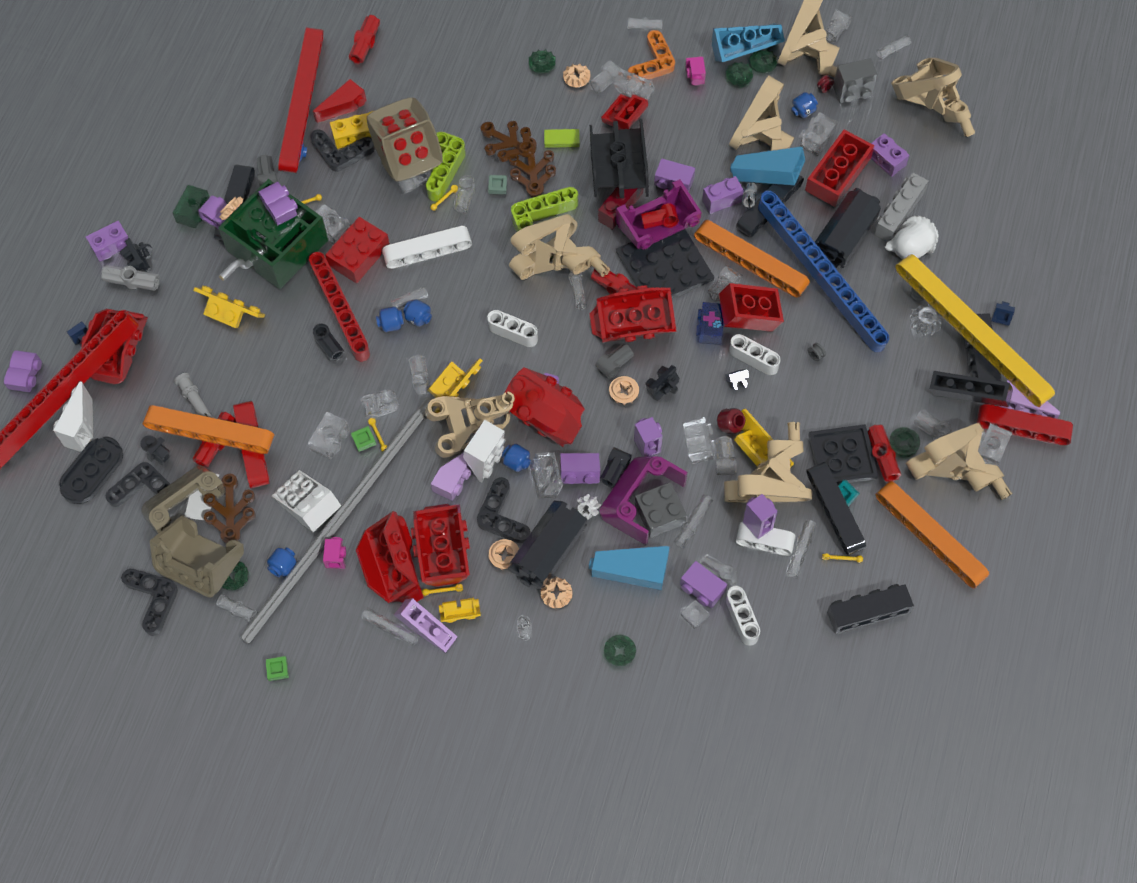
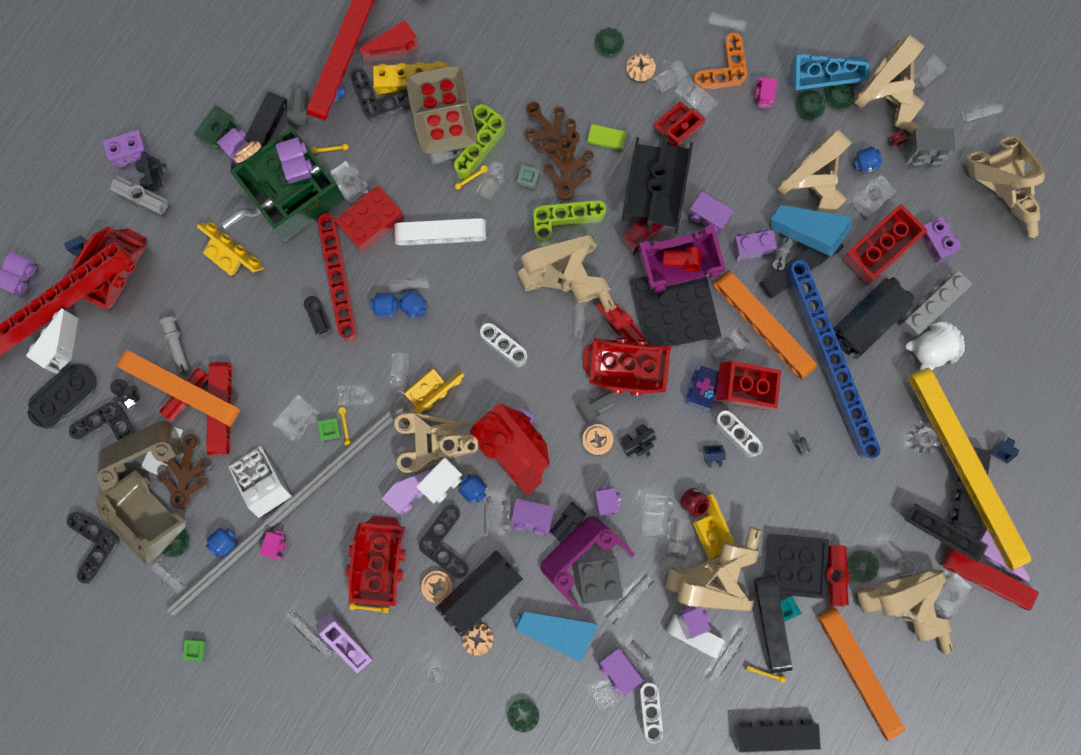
camera: 15 degrees right, 15 degrees up
red slope [356,511,424,603] -> none
yellow hinge [439,597,481,623] -> none
white gear [575,494,601,520] -> none

